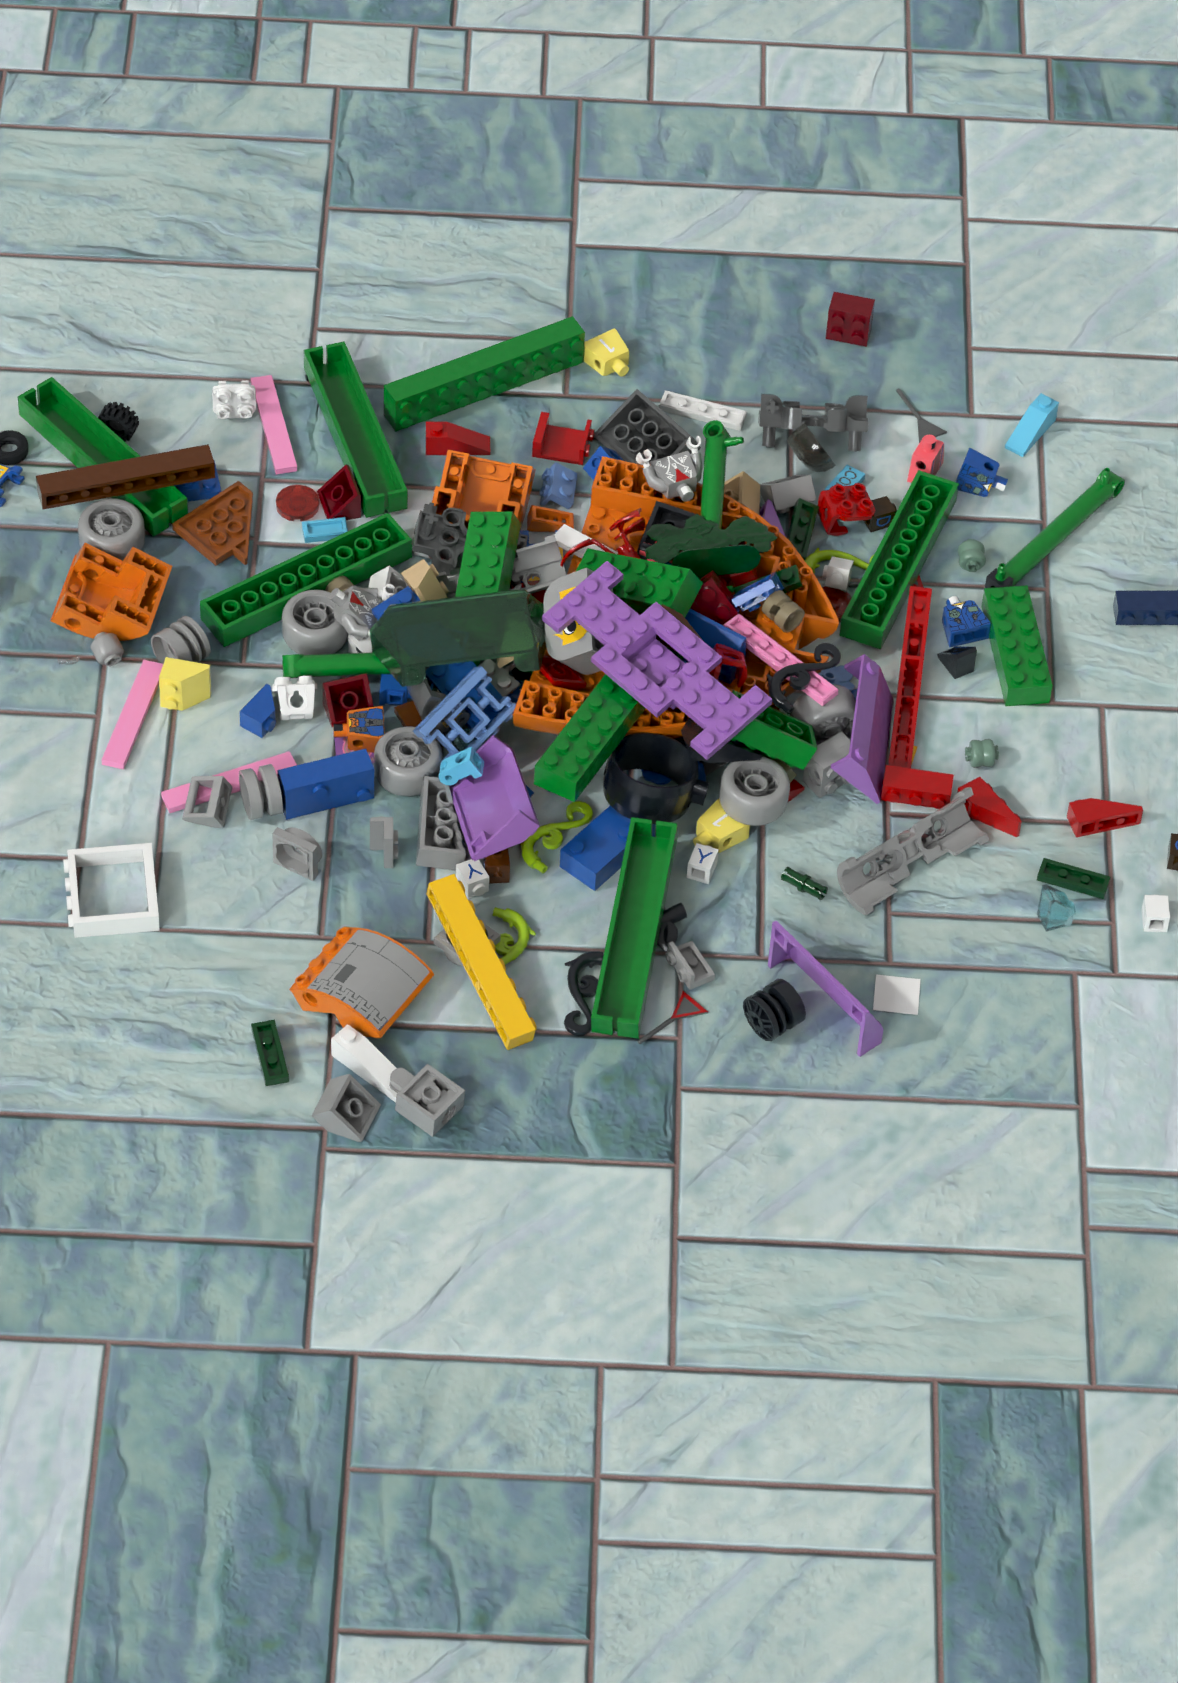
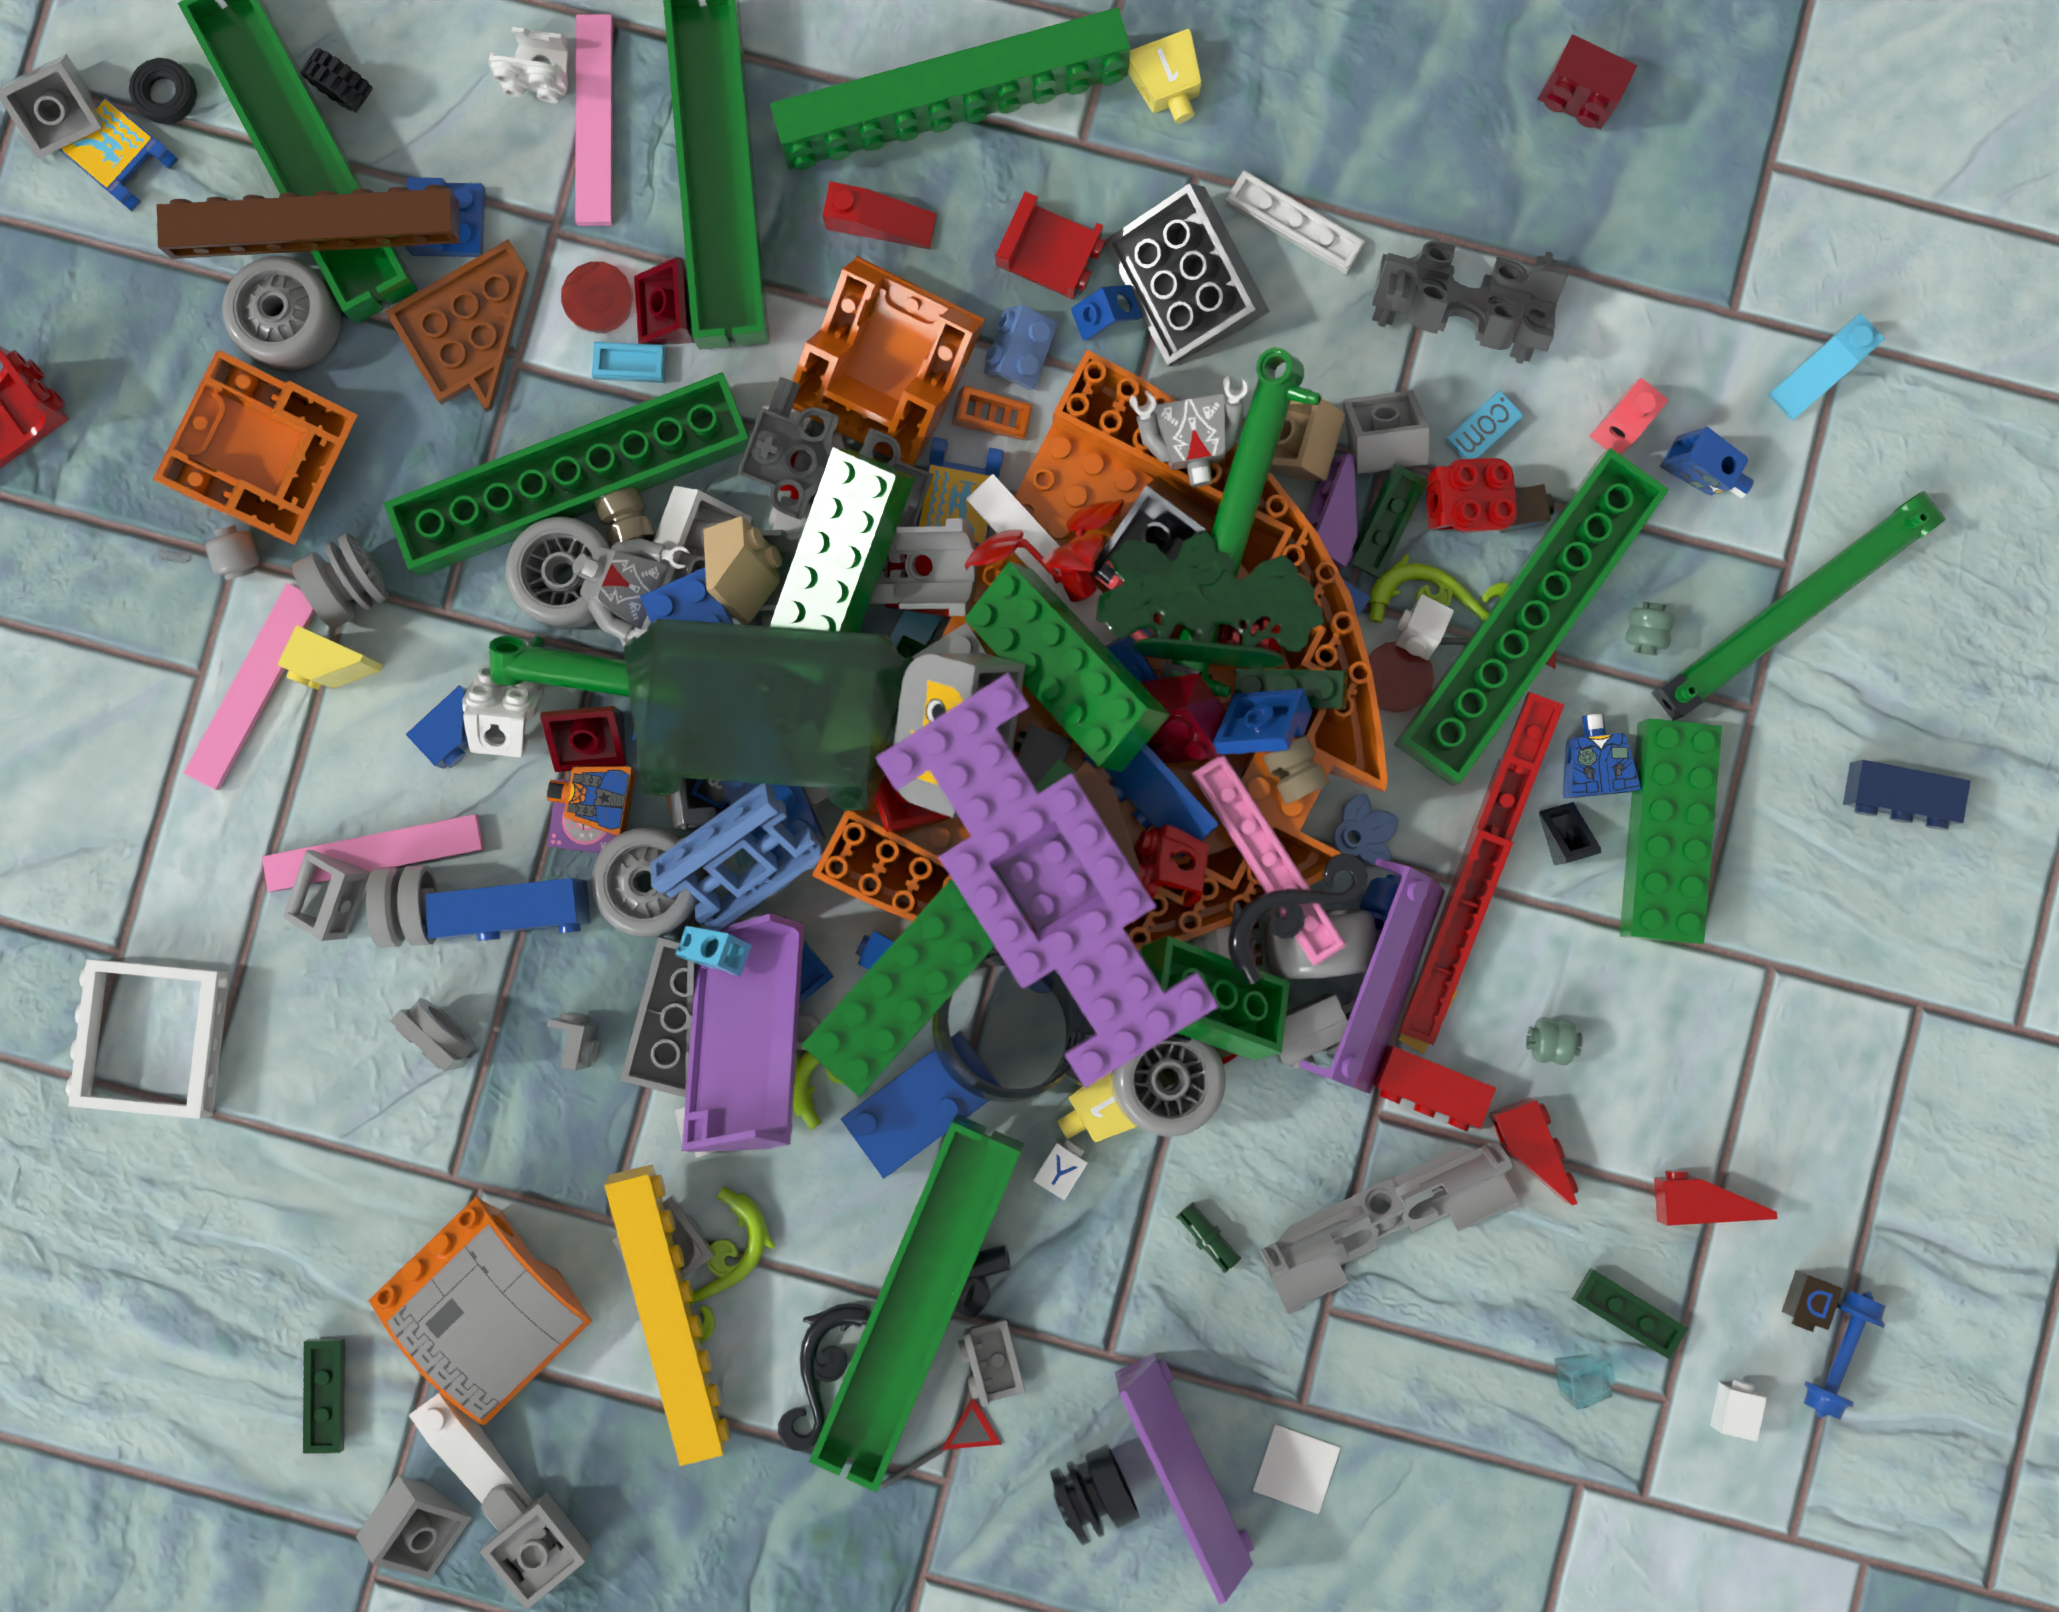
camera: 15 degrees right, 35 degrees up
clear smoke brick [787,423,836,472] -> none
dark grey piece [896,388,947,443] -> none

